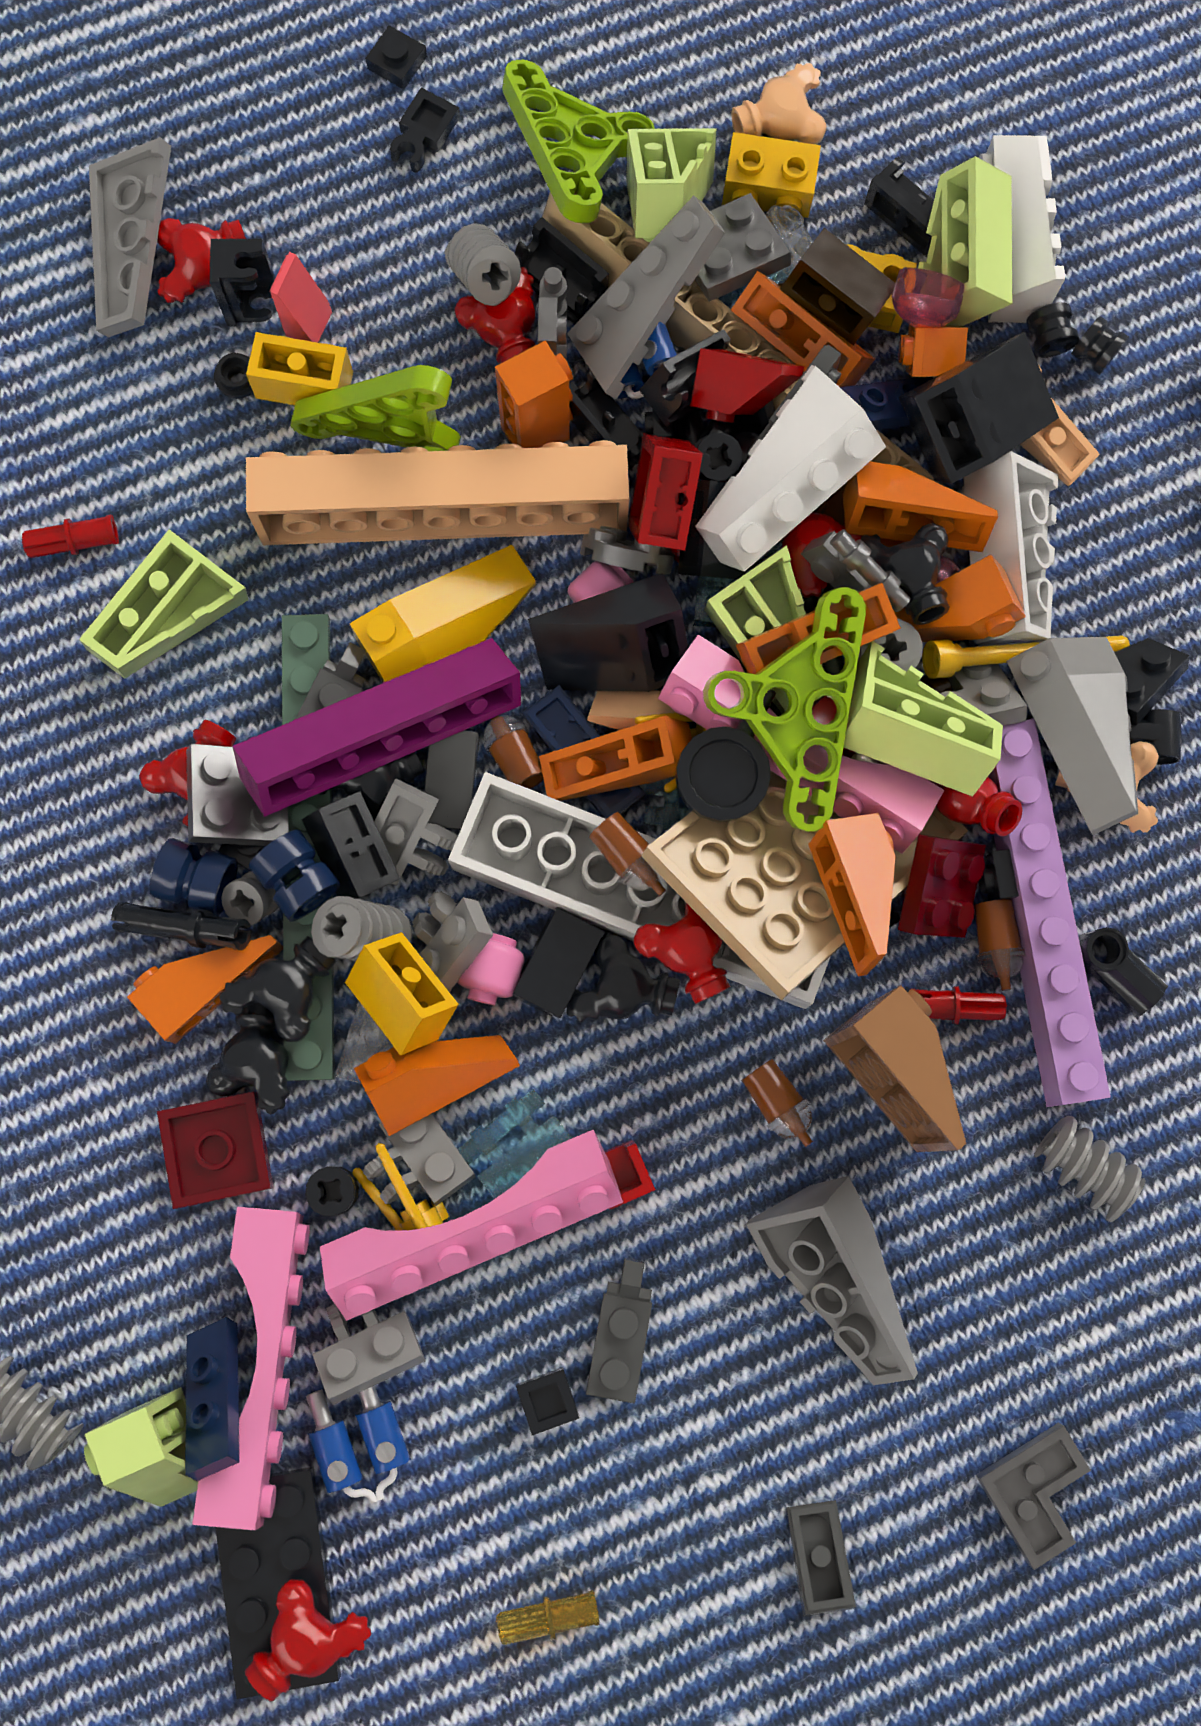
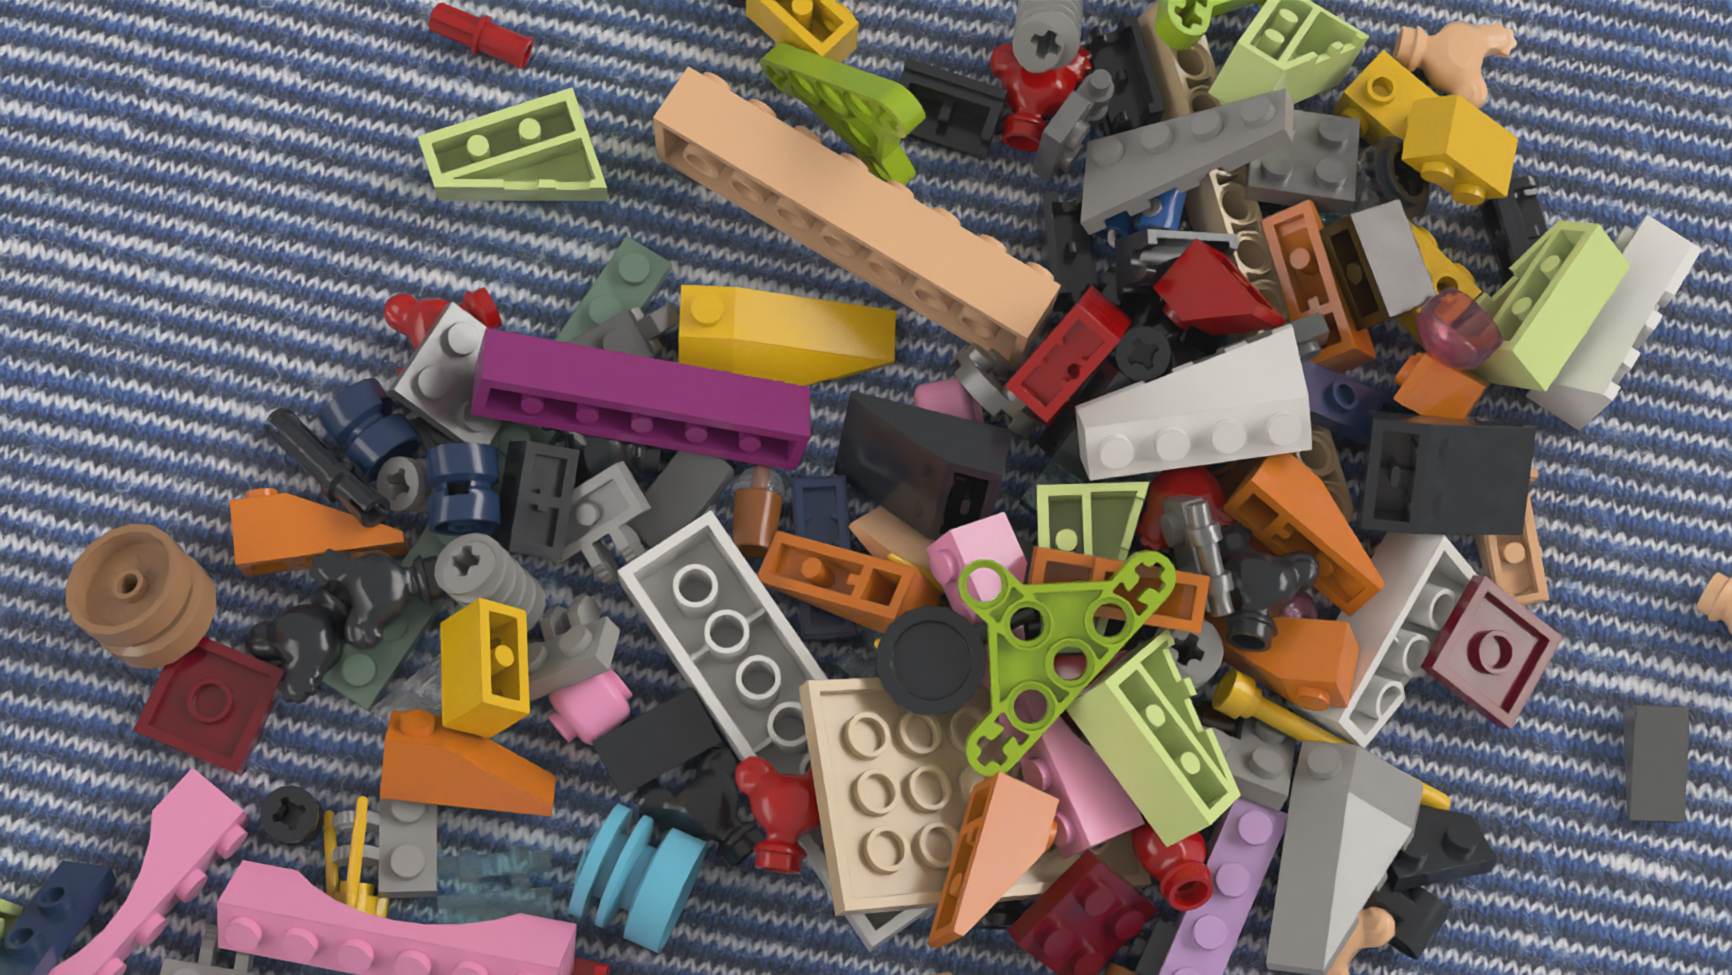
camera: 30 degrees right, 5 degrees down
orange brick [495,340,573,448] -> none
dark orange piece [589,812,666,896] -> none
black wheel [1026,303,1080,358] -> none
black wheel [1071,316,1129,375] -> none
none -> medium nougat wheel [66,523,216,669]
none -> medium azure wheel [568,803,708,953]
none -> black hinge [899,58,1007,161]
none -> black gear [1365,136,1429,220]
none -> yellow brick [1401,94,1518,205]
none -> plate [1420,575,1563,729]

